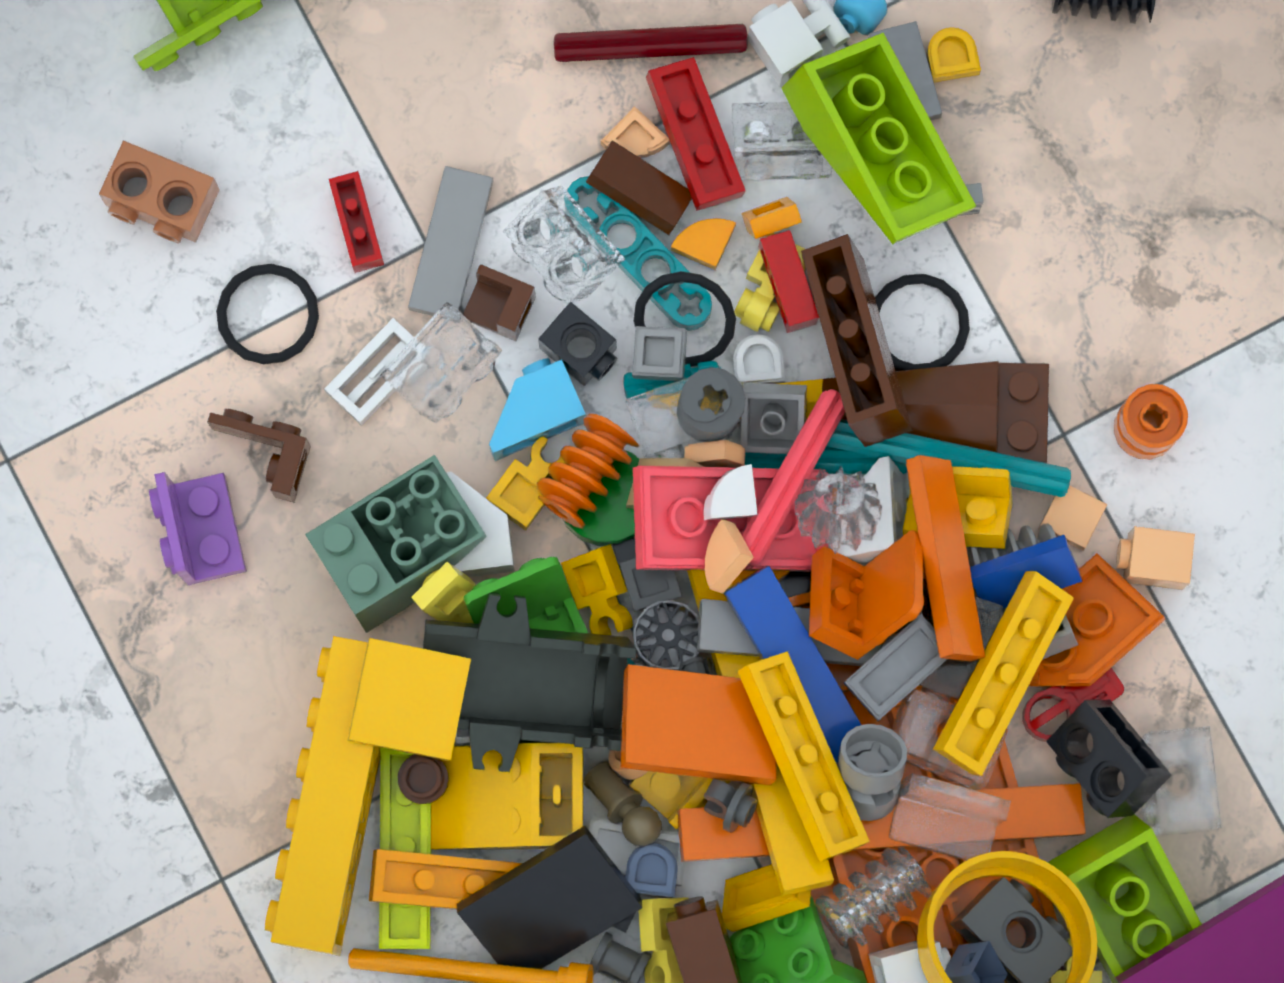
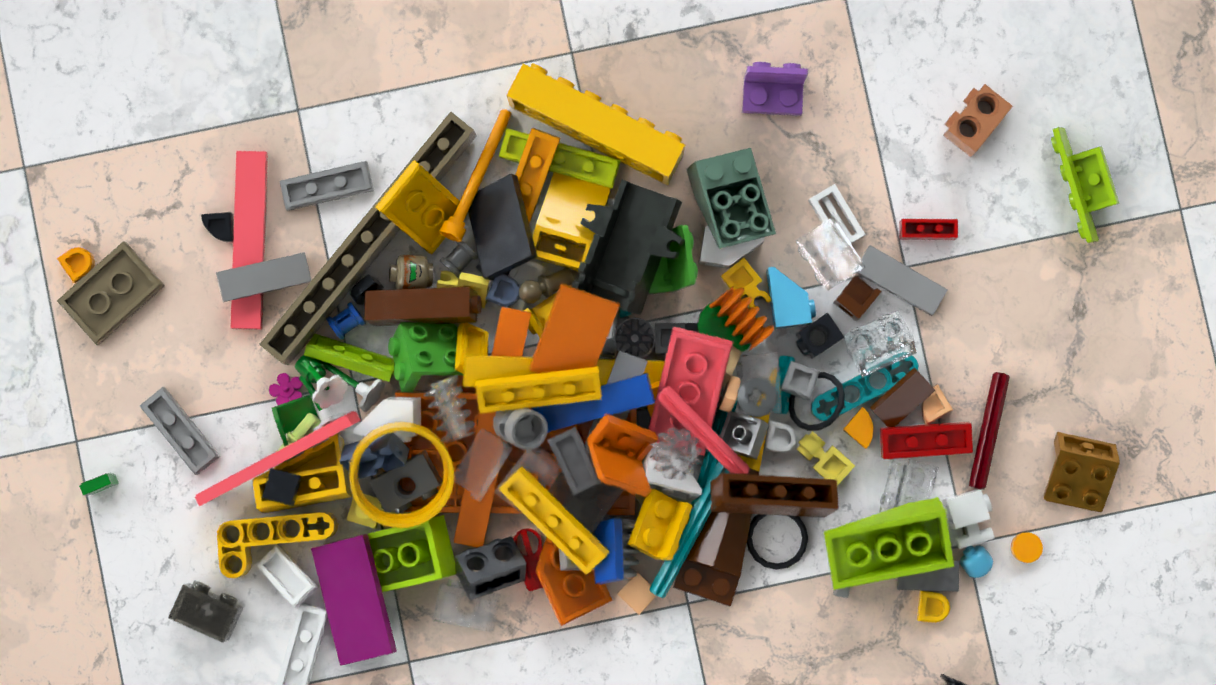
camera: 115 degrees right, 5 degrees up
reddish brown bracket [207,409,311,503] -> none
black piece [216,264,319,365] -> none
yellow tile [348,638,471,761] -> none
reddish brown plate [398,754,449,804] -> none
light yellow plate [411,562,476,624] -> none
yellow plate [561,544,633,635] -> none
white tile [703,464,758,520] -> none
dark grey plate [704,779,758,833] -> none
light nougat tile [705,519,754,594] -> none
light orange tile [741,197,802,239] -> none
red piece [758,230,819,333] -> none
orange tile [906,455,985,662] -> none
orange wheel [1114,384,1188,460] -> none
light nougat brick [1116,526,1195,590] -> none

